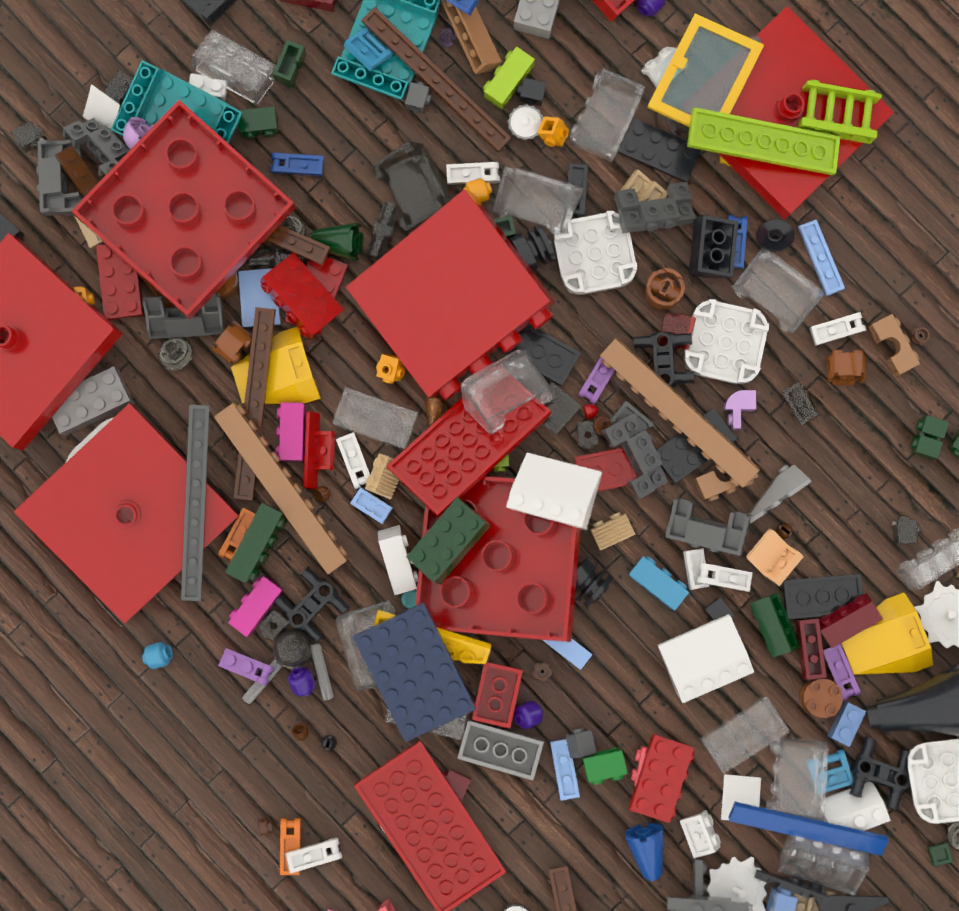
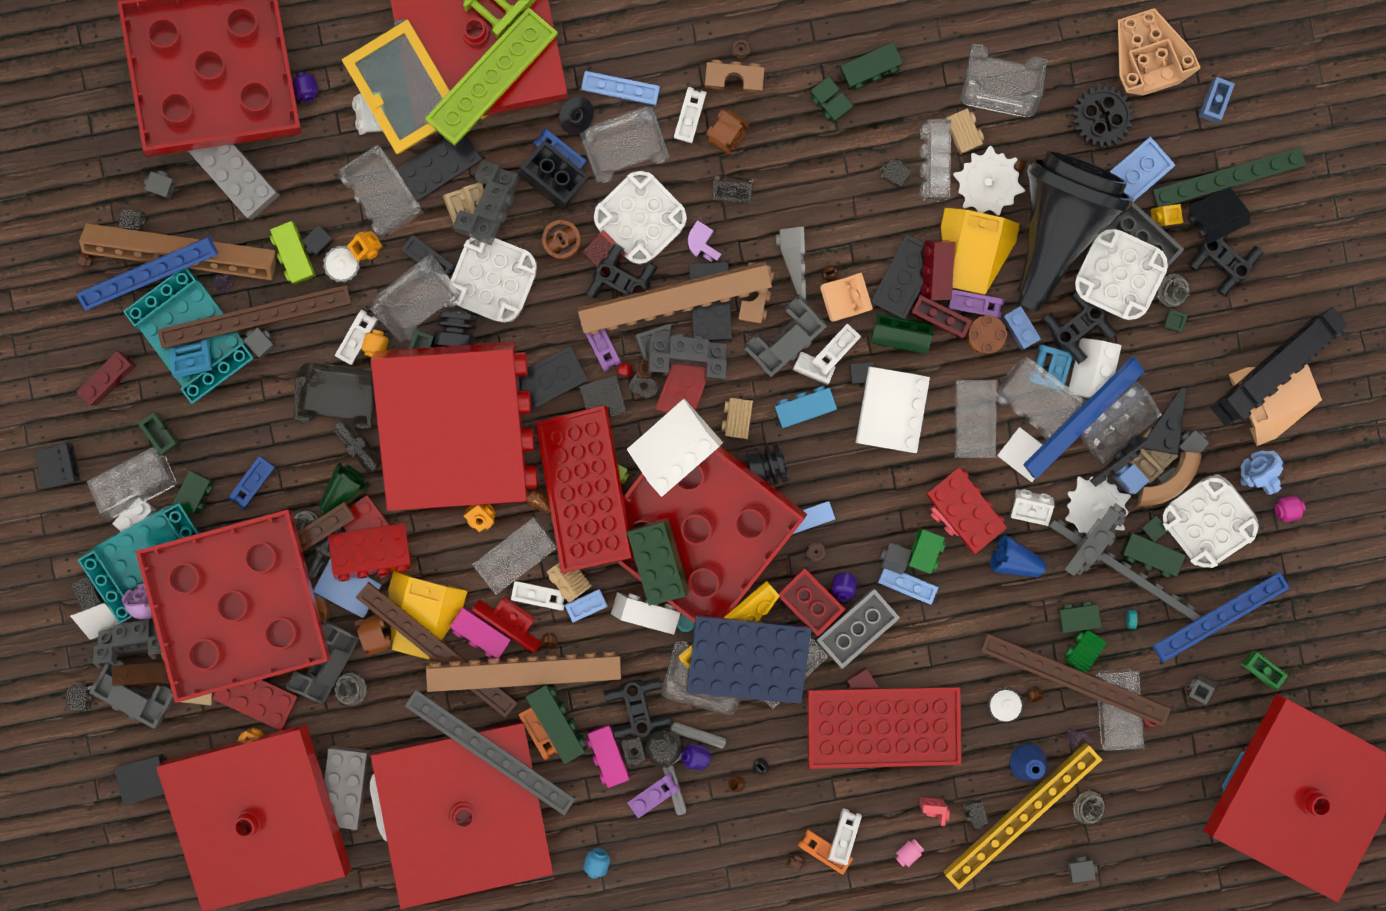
camera: 60 degrees left, 5 degrees up
clear windscreen [461,350,554,435] -> none

